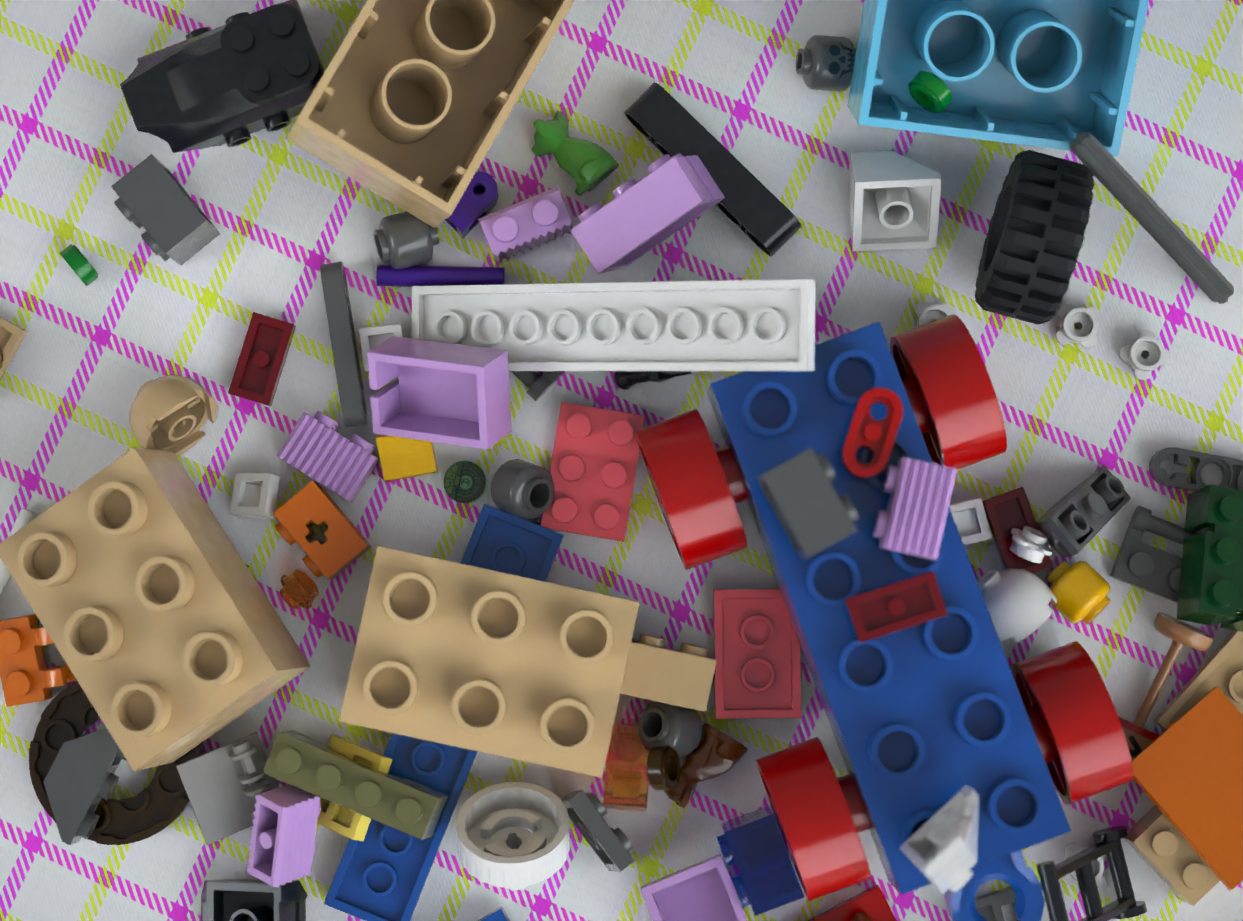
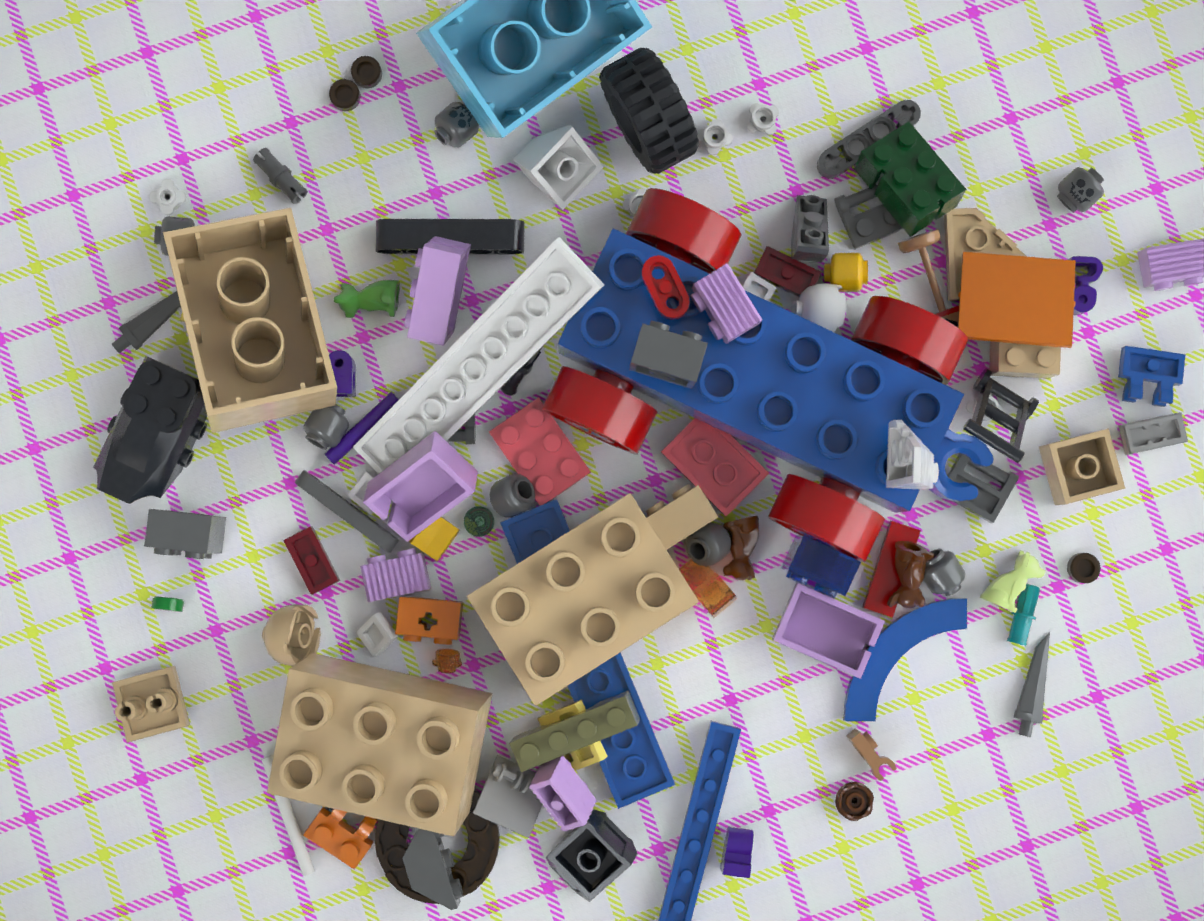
camera: 50 degrees left, 0 degrees up
white piece [456,782,570,891] -> none
lavender brick [478,187,573,263] -> none
dark grey plate [561,790,635,872] -> none
dark brown tile [647,746,681,790] -> none
dark red plate [844,571,948,643] -> none
green tile [908,71,953,113] -> none
white plate [1009,526,1053,563] -> none
dark grey axle [1070,131,1234,304] -> none

